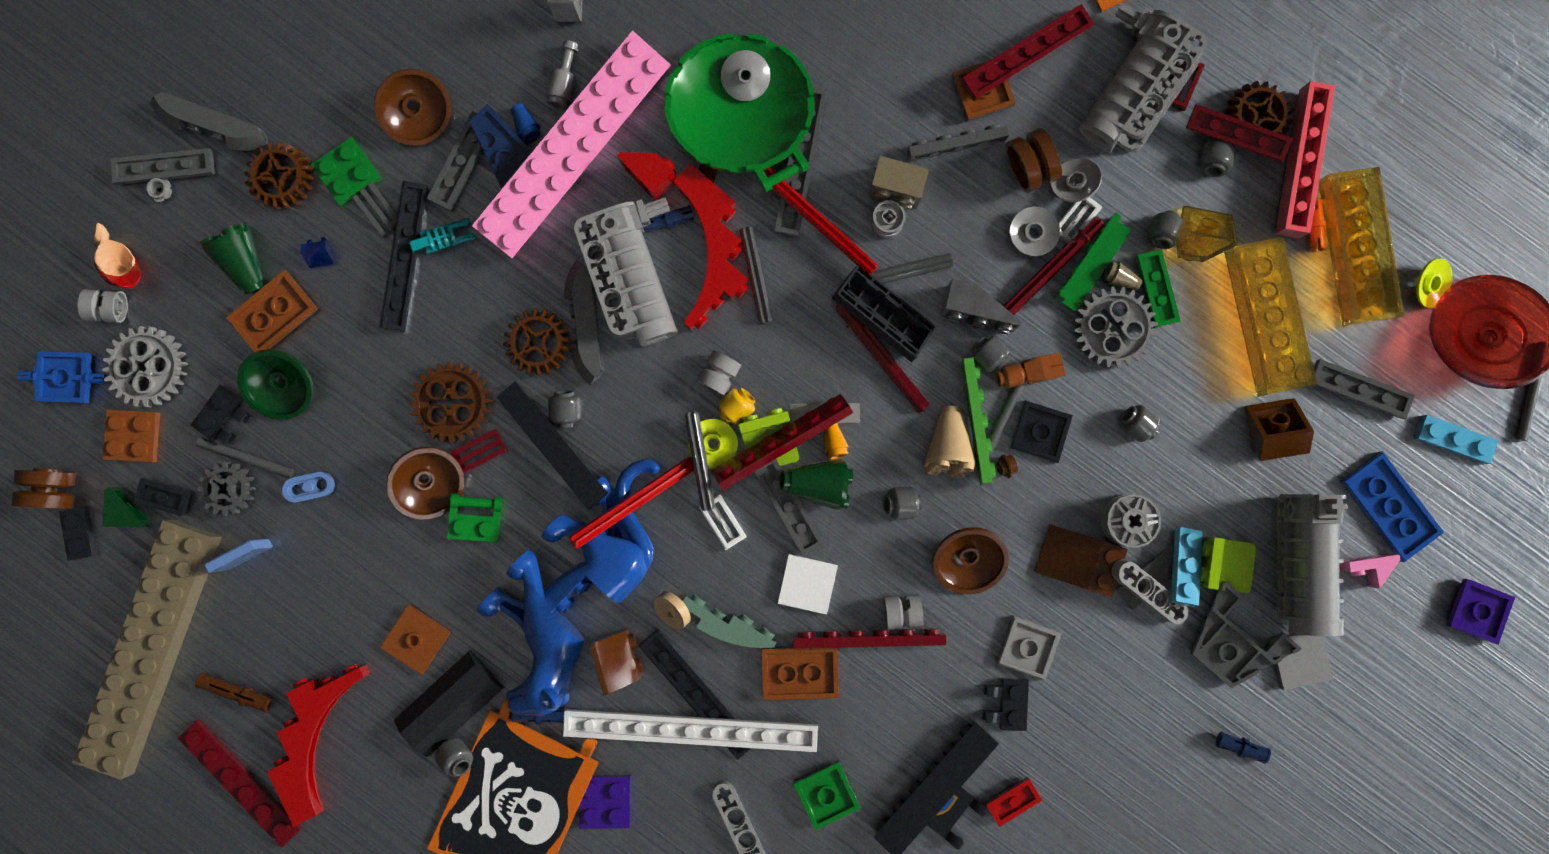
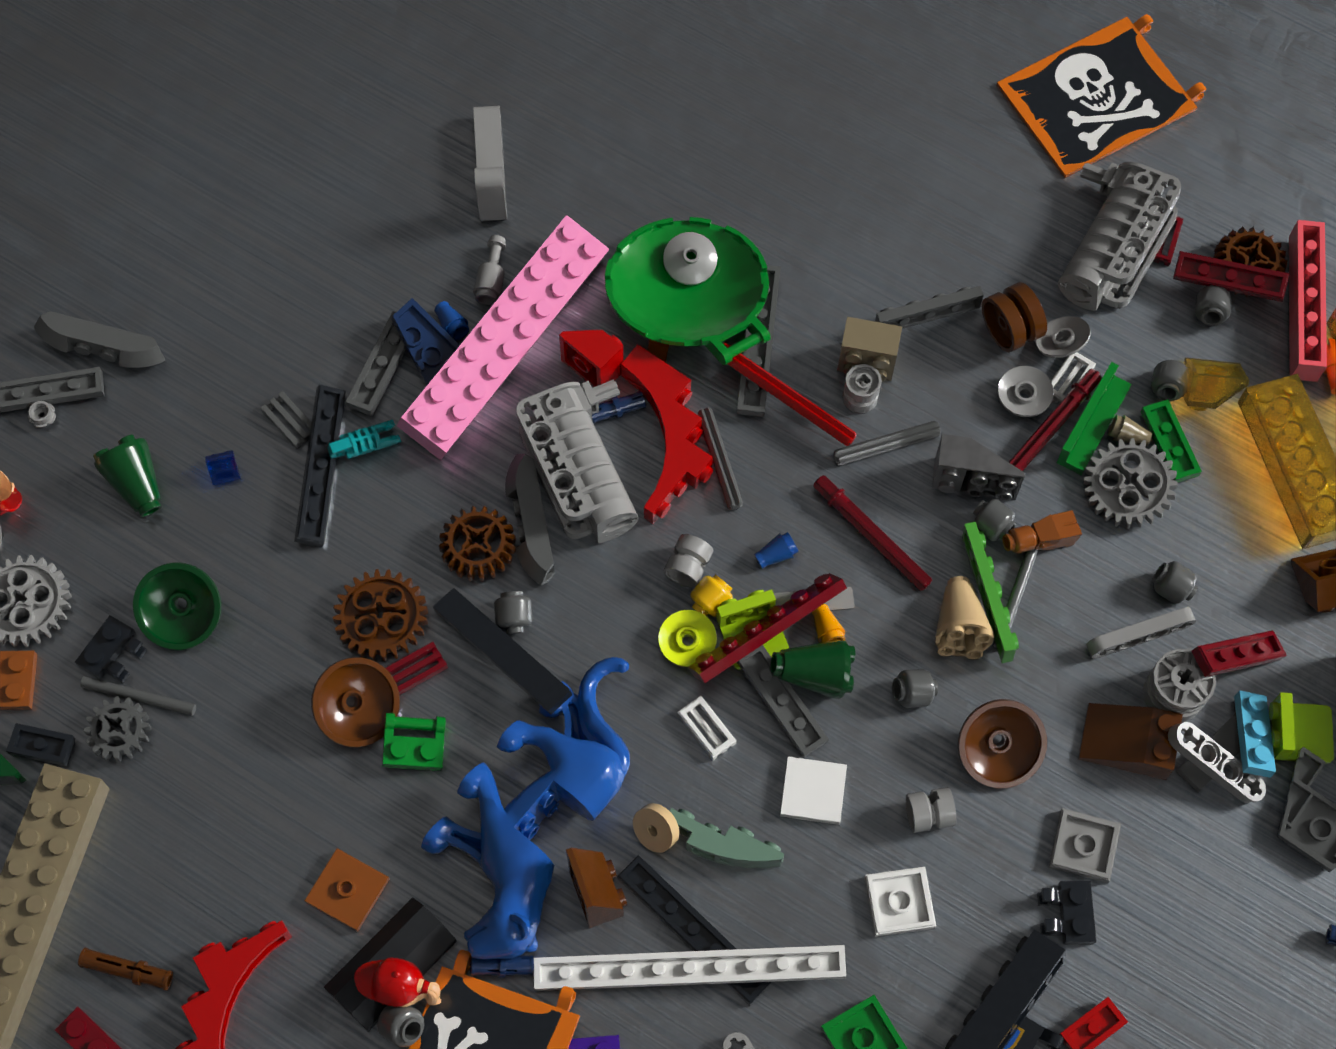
camera: 10 degrees left, 20 degrees down
medium blue tile [205,539,273,573] -> none
dark orange plate [226,270,318,352] -> none
reddish brown gear [244,142,315,210] -> none
medium blue plate [282,472,335,502] -> none
green plate [311,137,382,207] -> none
reddish brown dish [374,69,451,145] -> none
red axle [569,457,694,549] -> none
dark grey axle [685,411,715,511] -> none
dark orange plate [762,647,839,700] -> none
dark red plate [793,628,946,649] -> none
black piece [832,265,936,362] -> none
dark orange plate [952,60,1016,122] -> none
dark red plate [960,4,1095,101] -> none
reddish brown plate [996,454,1018,479] -> none
black tile [1009,400,1073,463] -> none
none -> red hair [354,957,441,1008]
none -> blue cone [754,532,799,569]
none -> white tile [864,867,936,937]
none -> light grey beam [1086,607,1196,659]
none -> dark red tile [1191,630,1287,677]

